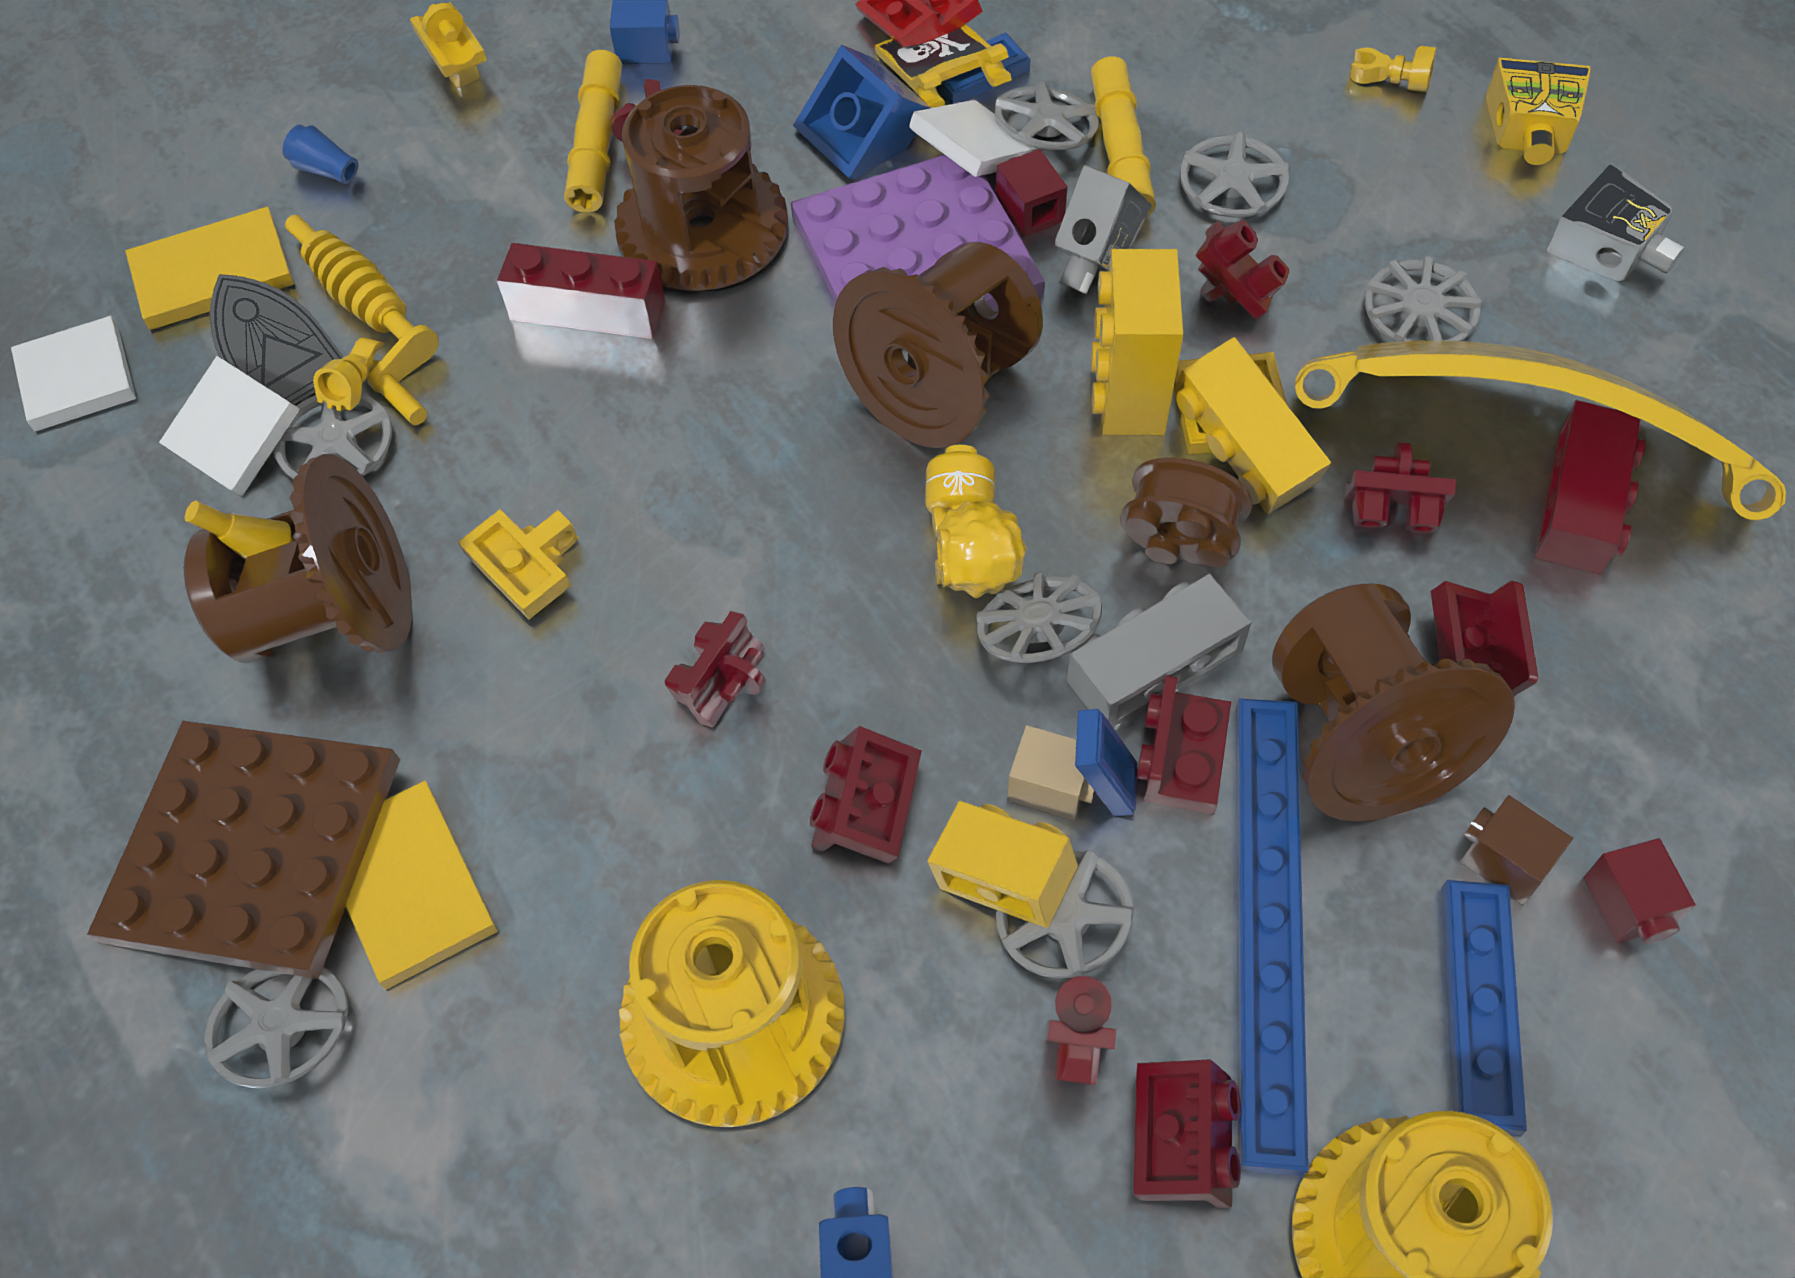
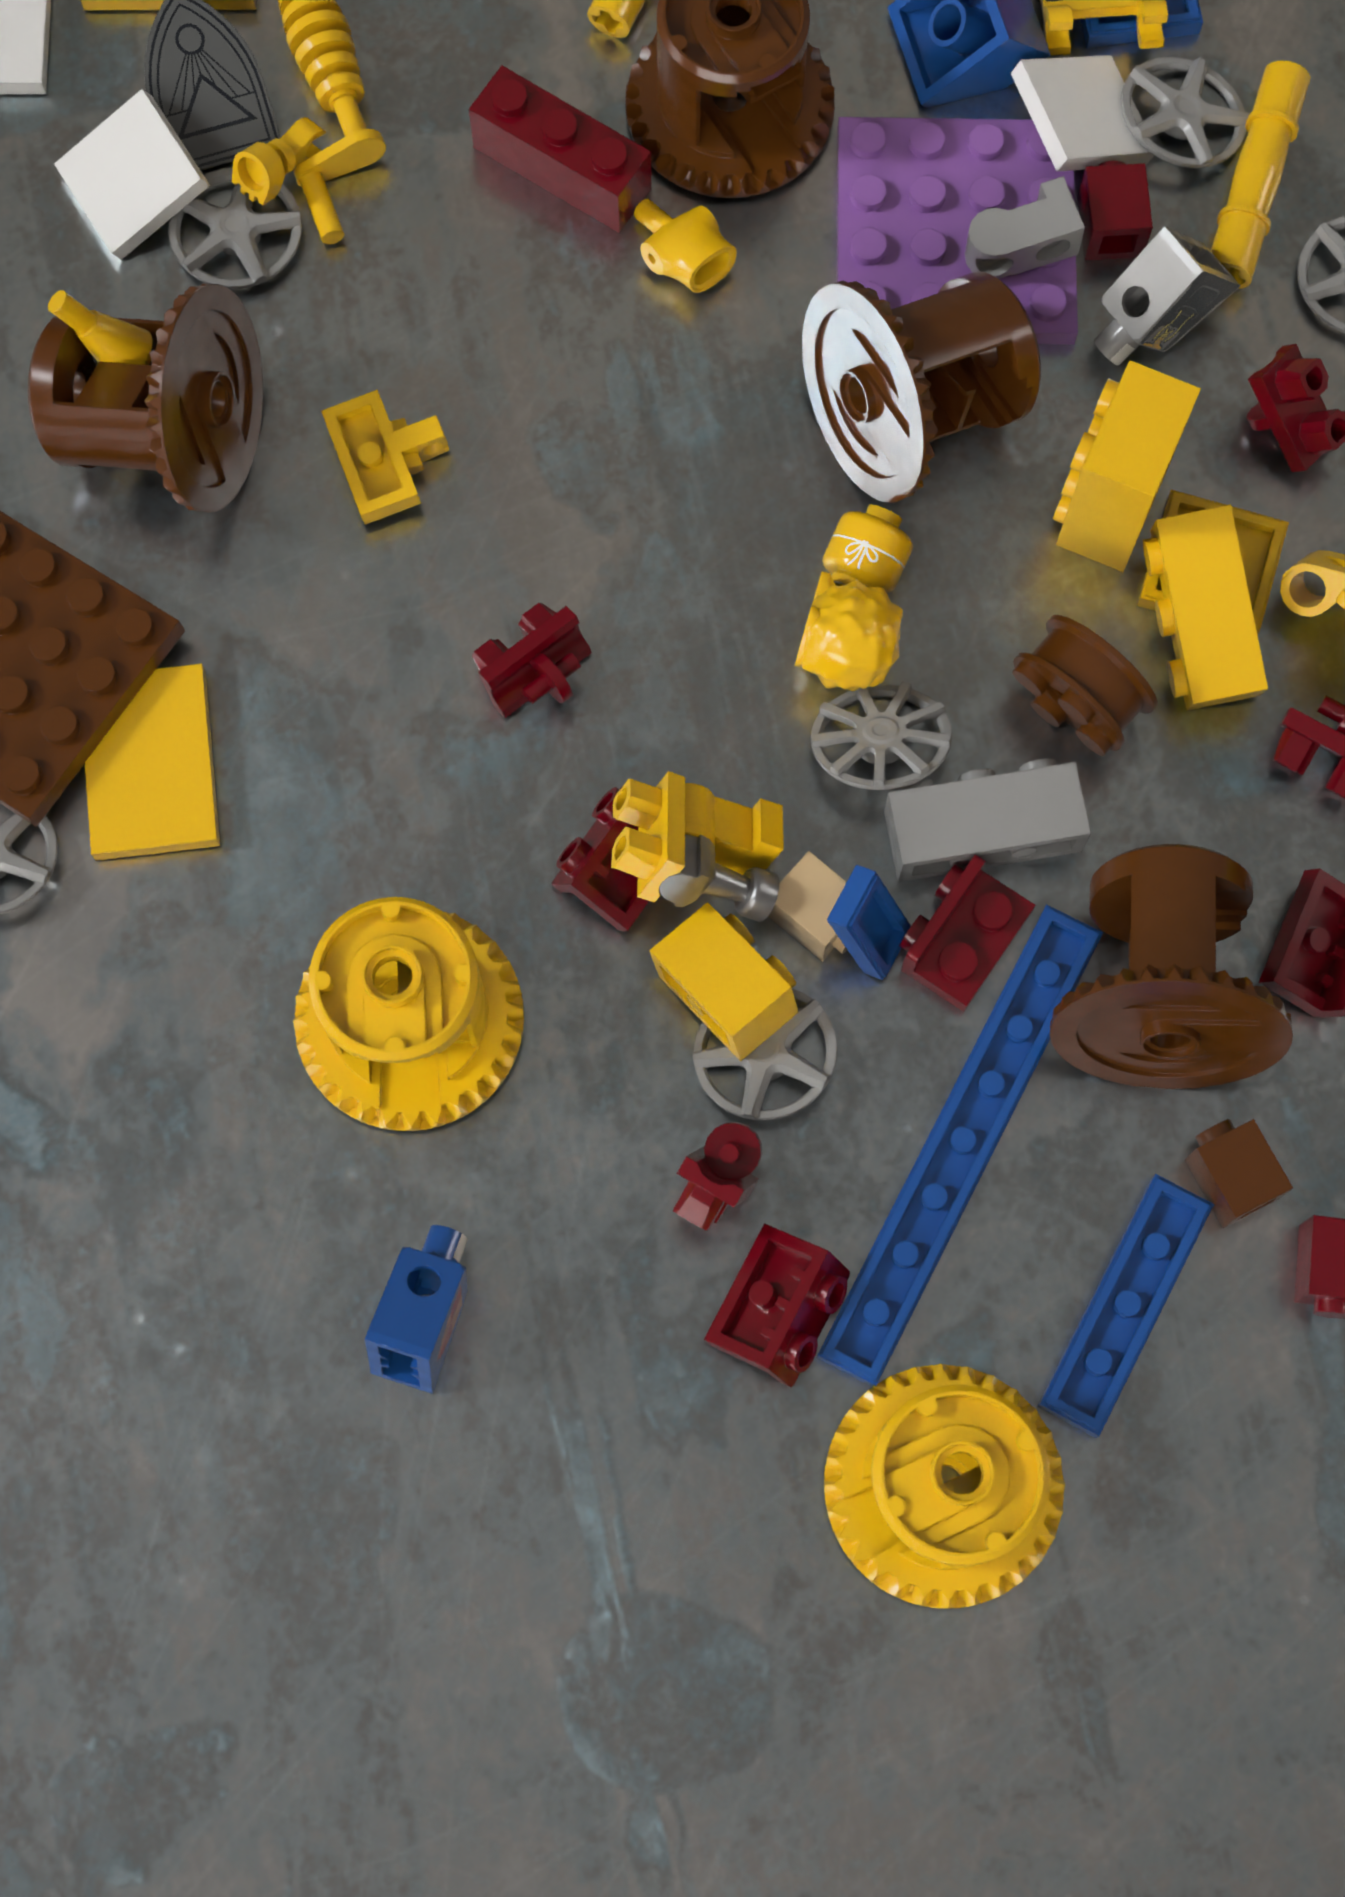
camera: 20 degrees right, 15 degrees up
none -> yellow hips [611,771,784,922]
none -> yellow piece [634,199,737,293]
none -> light grey leg [965,176,1085,279]

